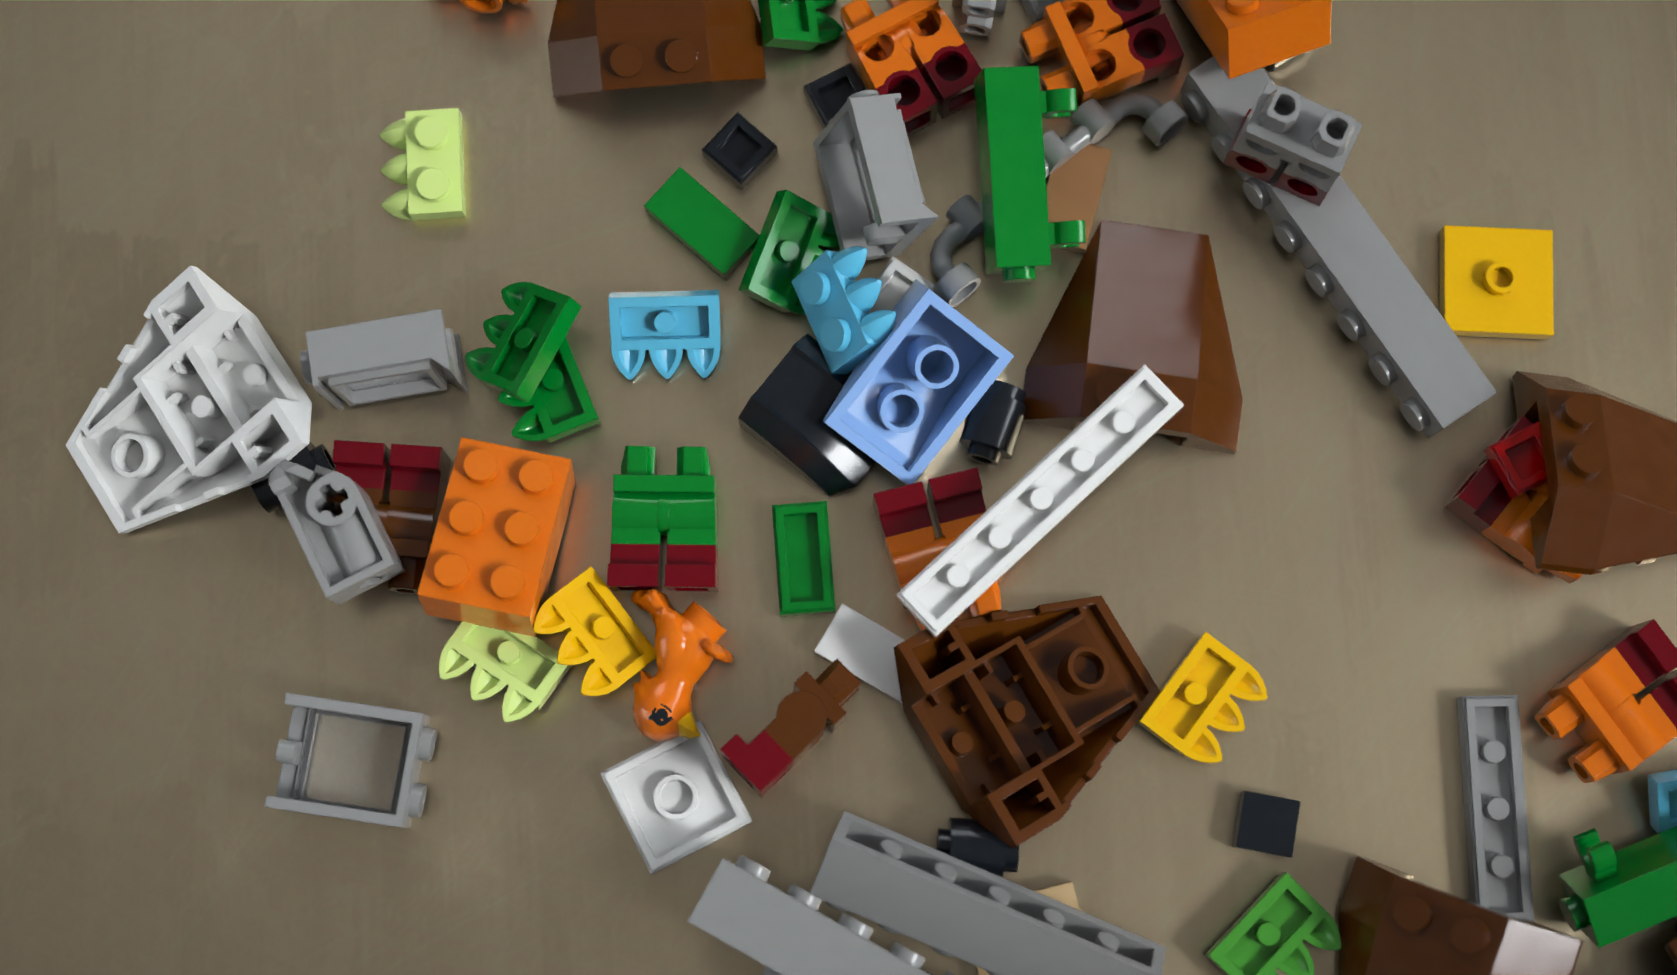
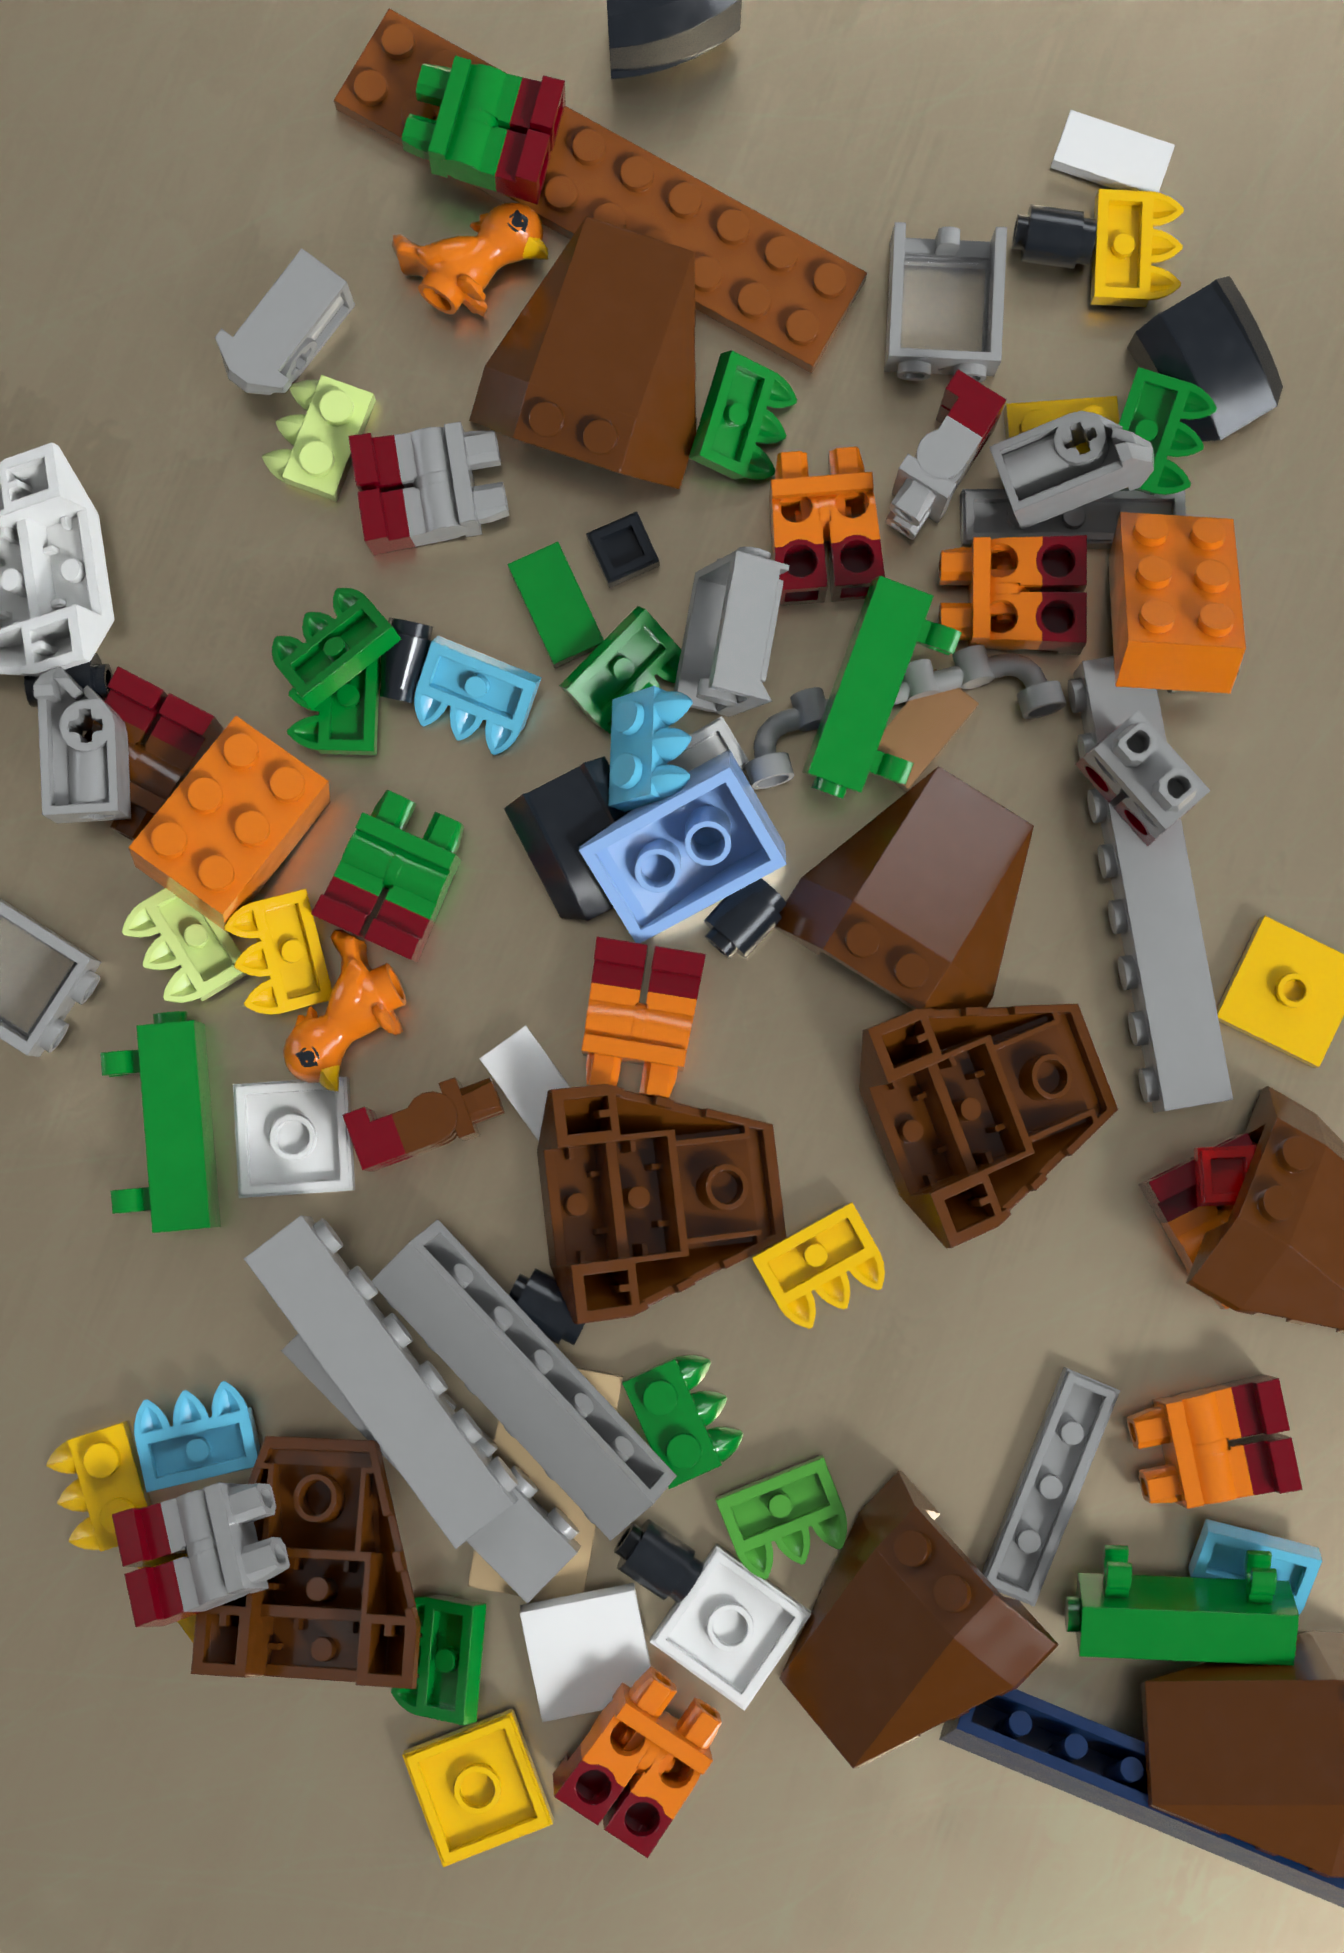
camera: 25 degrees right, 5 degrees up
light grey window [300,309,469,410] -> none
green tile [772,501,836,617] -> none
black tile [803,63,866,129] -> none
white tile [896,364,1184,638] -> none
black tile [1232,791,1301,858] -> none
none -> green brick [100,1011,221,1233]
none -> light grey piece [215,248,355,395]
none -> light grey hips [348,421,509,555]
none -> black cone [379,617,433,703]
none -> green plate [622,1355,743,1489]
none -> reddish brown wedge [859,1004,1118,1248]

